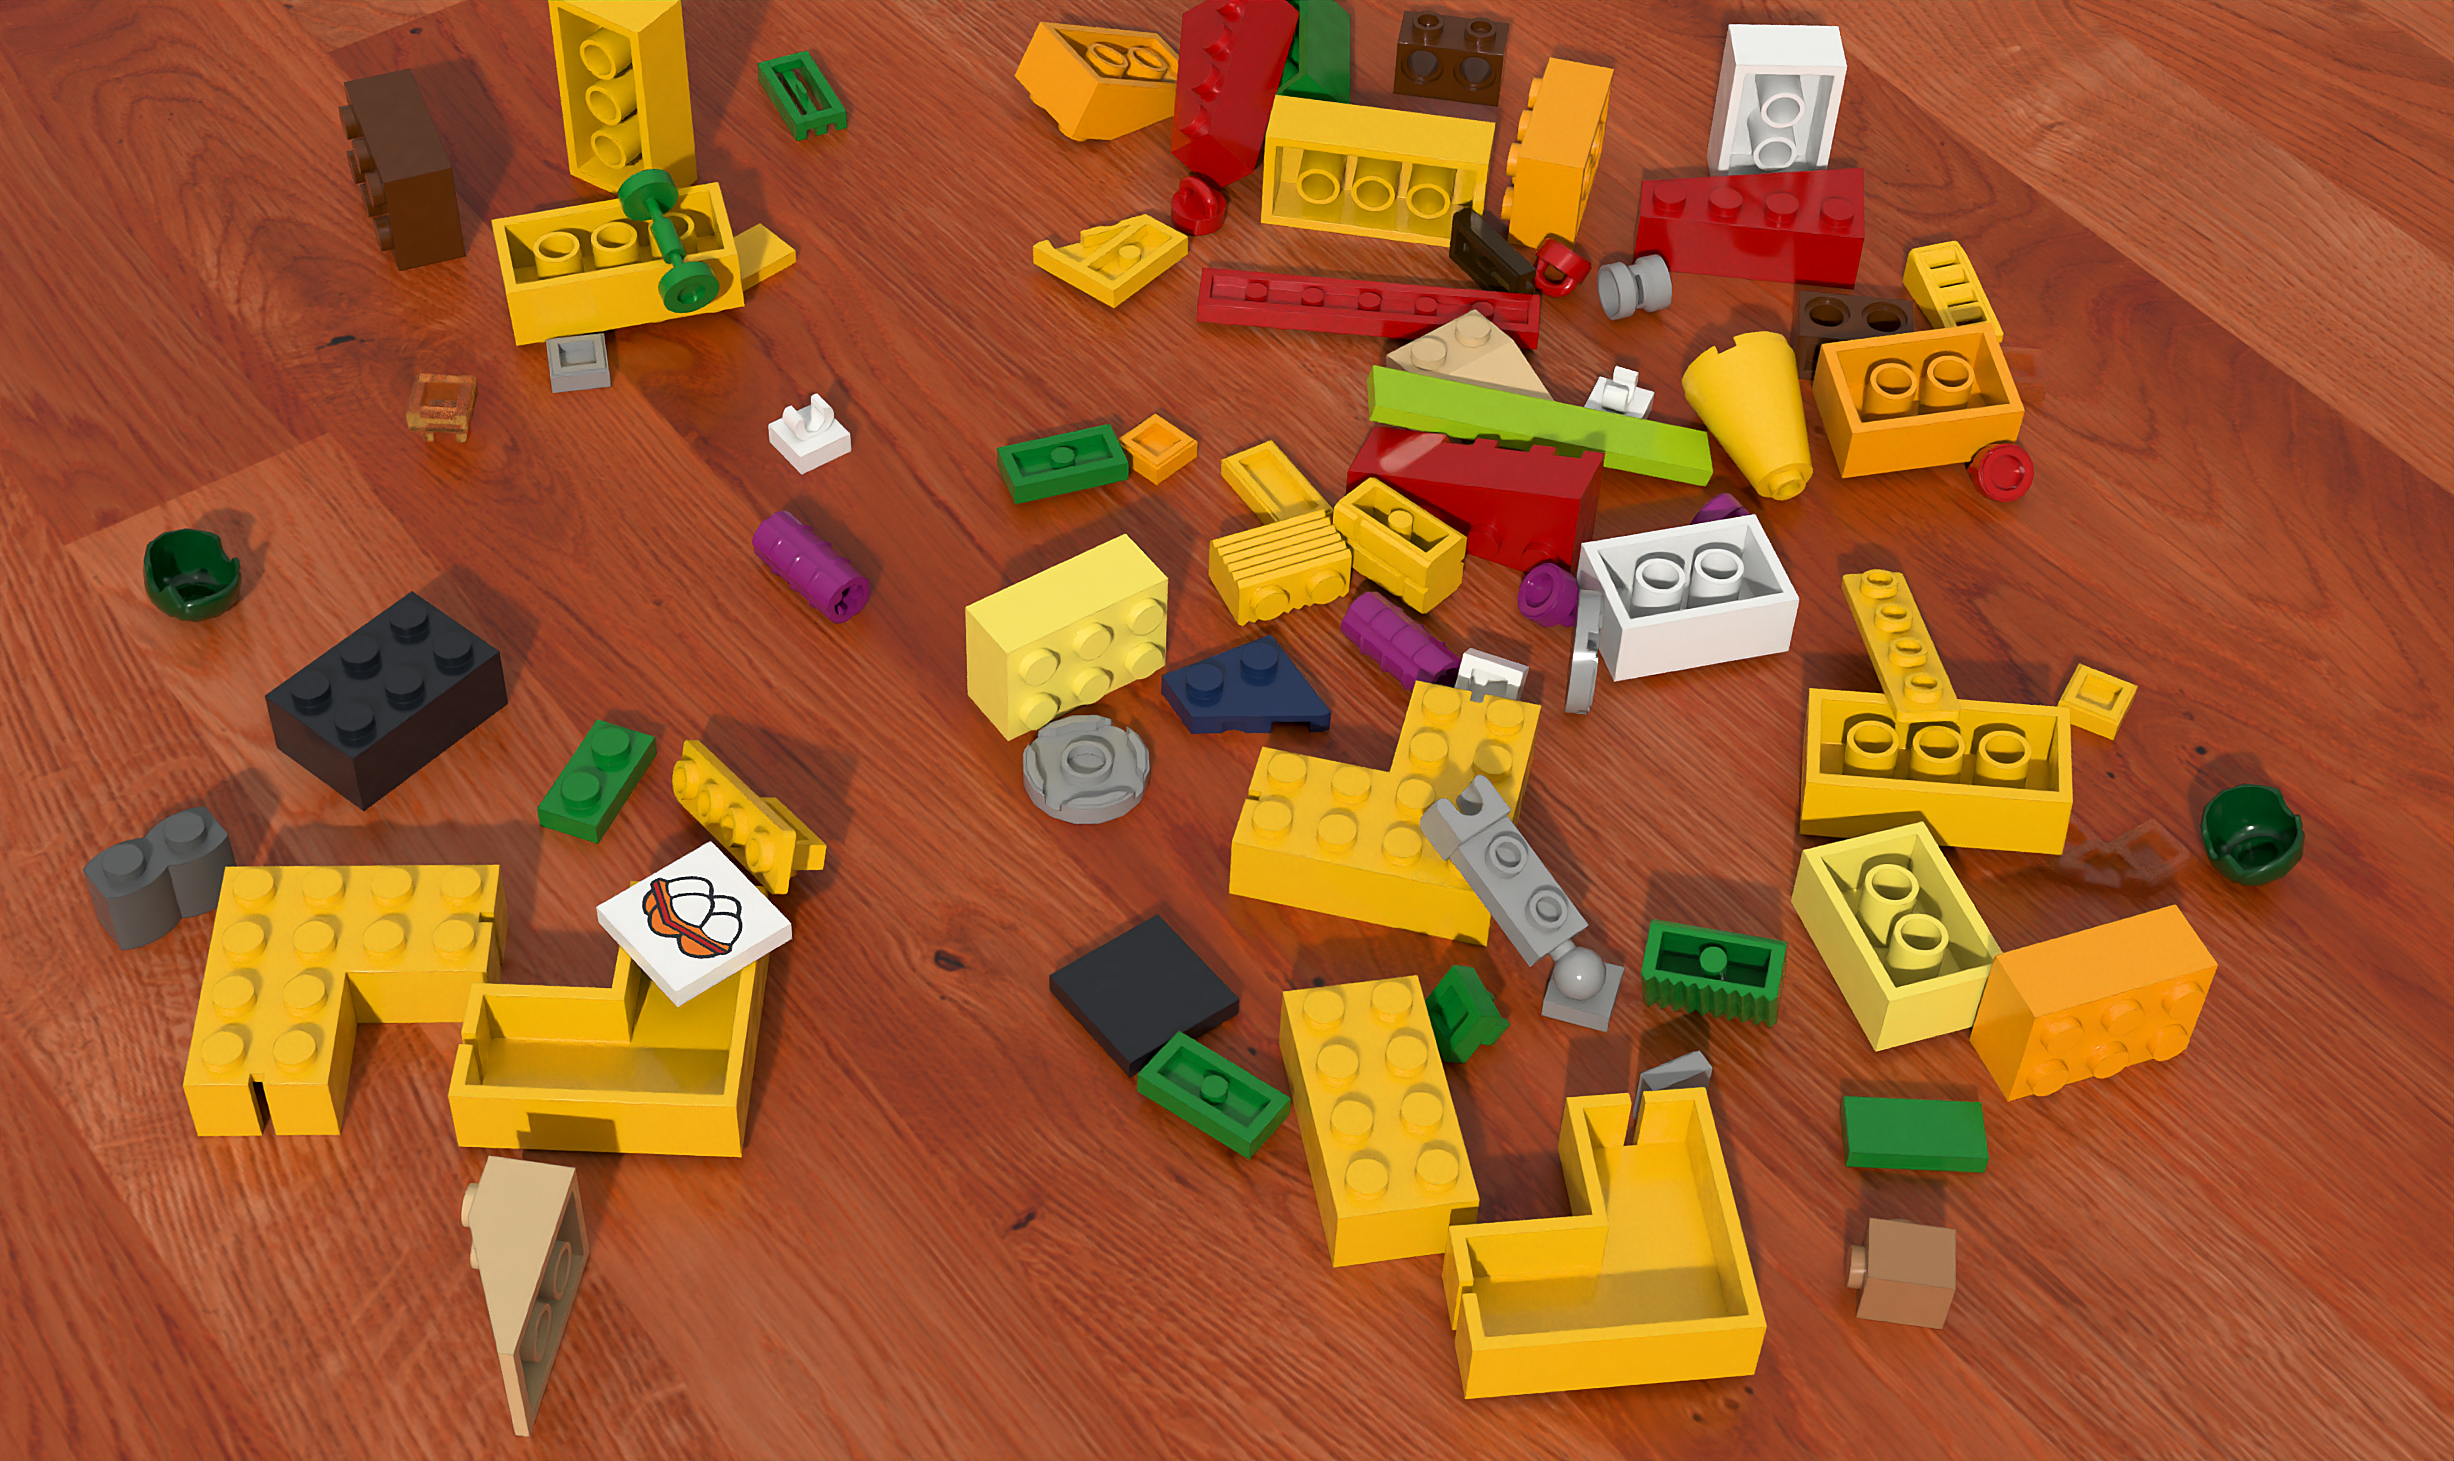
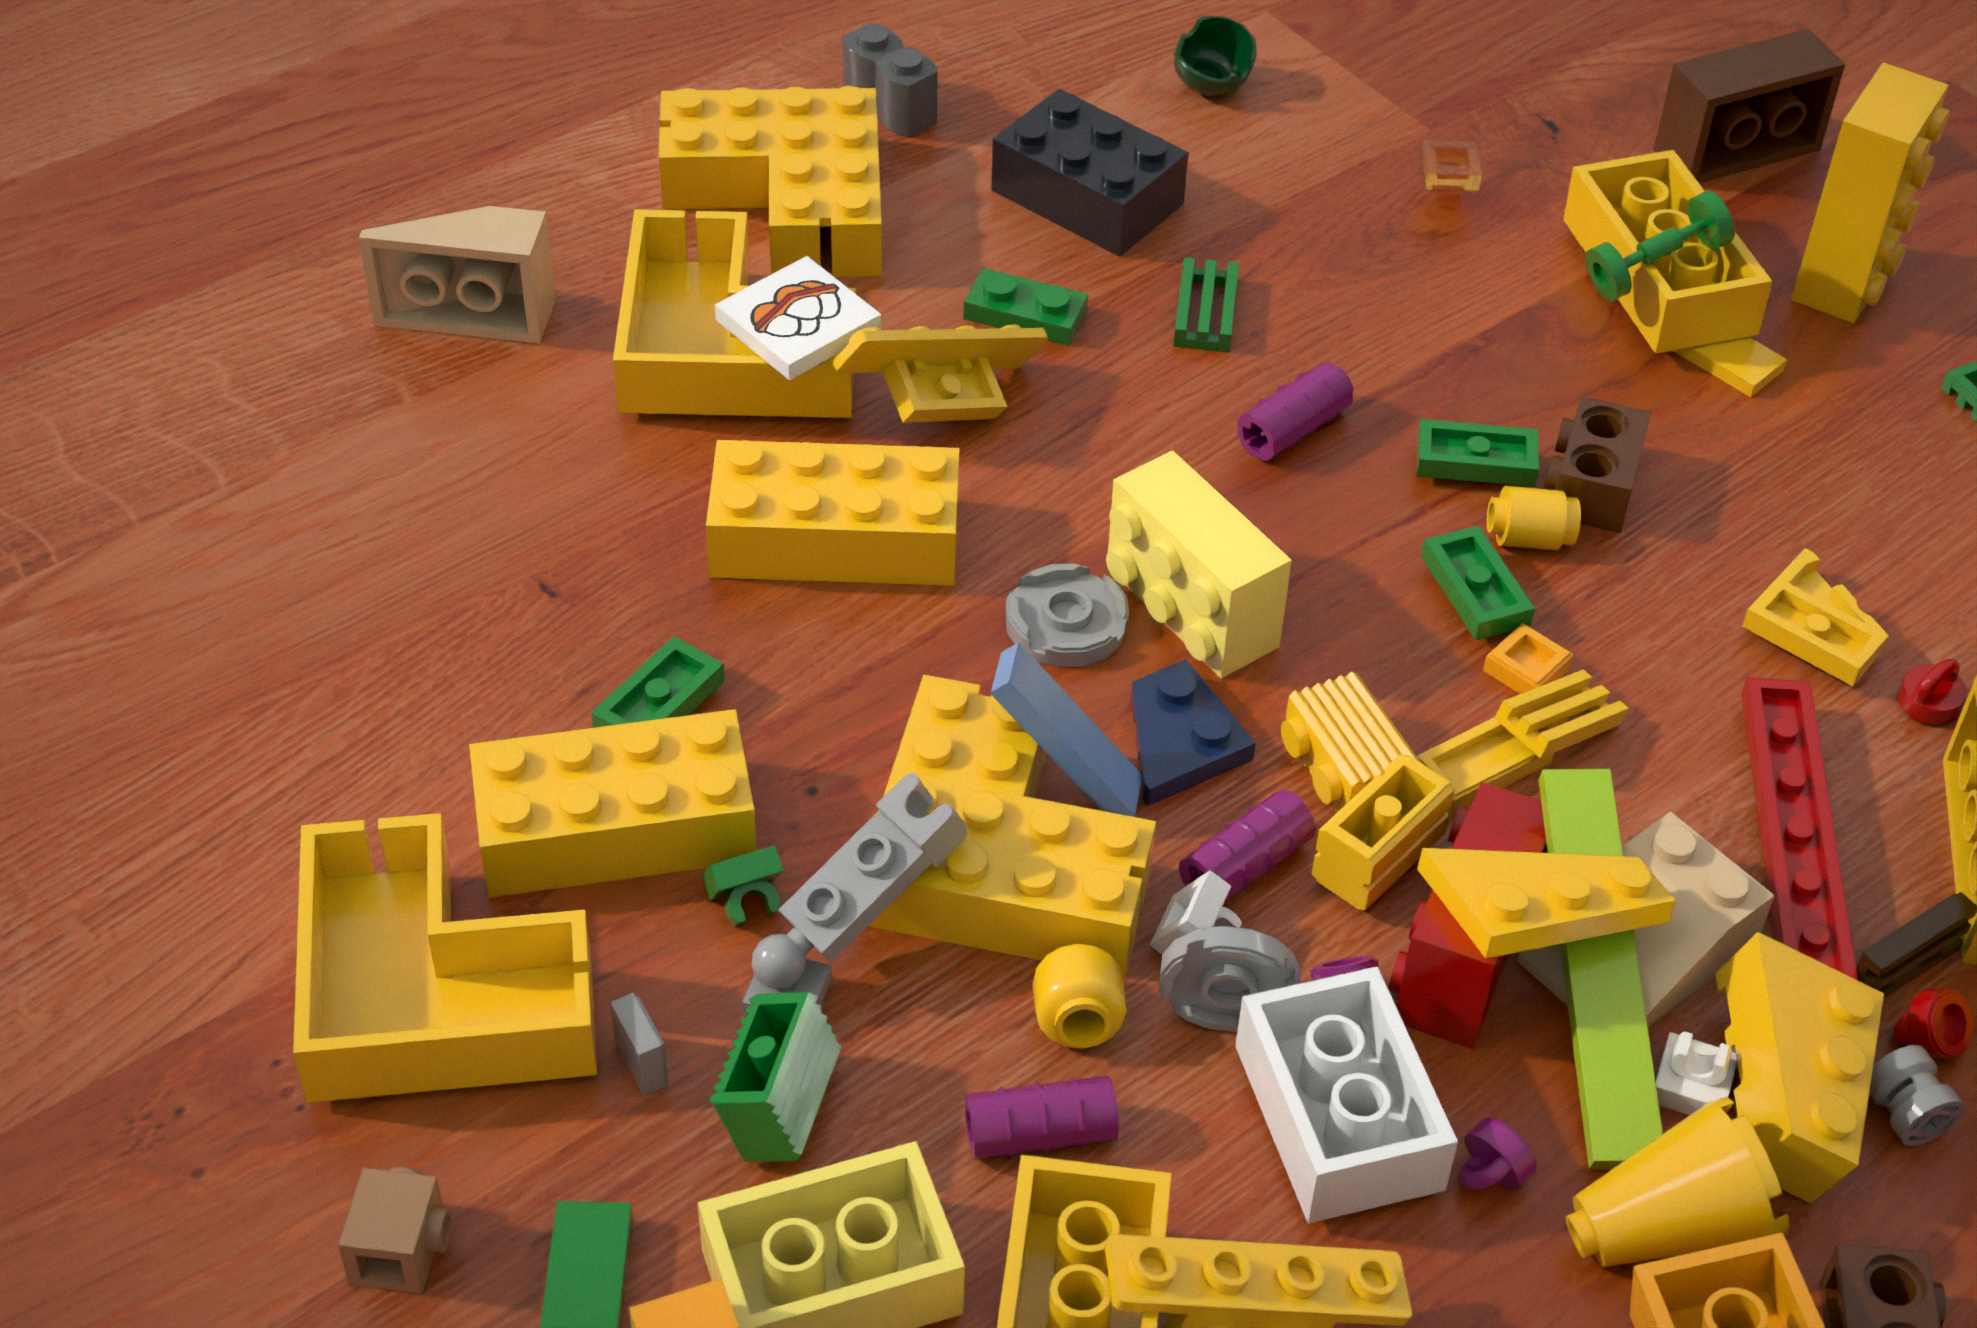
camera: 90 degrees right, 0 degrees up
light grey tile [546,333,611,393] -> none
white tile [768,393,851,475] -> none
black tile [1049,914,1239,1078] -> none
none -> yellow brick [706,440,960,586]
none -> magenta axle [964,1076,1119,1160]
none -> medium blue tile [991,642,1142,817]
none -> yellow head [1032,944,1127,1049]
none -> green tile [1173,257,1239,352]
none -> green plate [1416,419,1539,487]
none -> yellow wing [1417,848,1676,959]
none -> yellow brick [1487,486,1581,551]
none -> yellow tile [1495,669,1629,758]
none -> reddish brown brick [1544,396,1651,533]
none -> yellow wedge [1715,932,1884,1204]

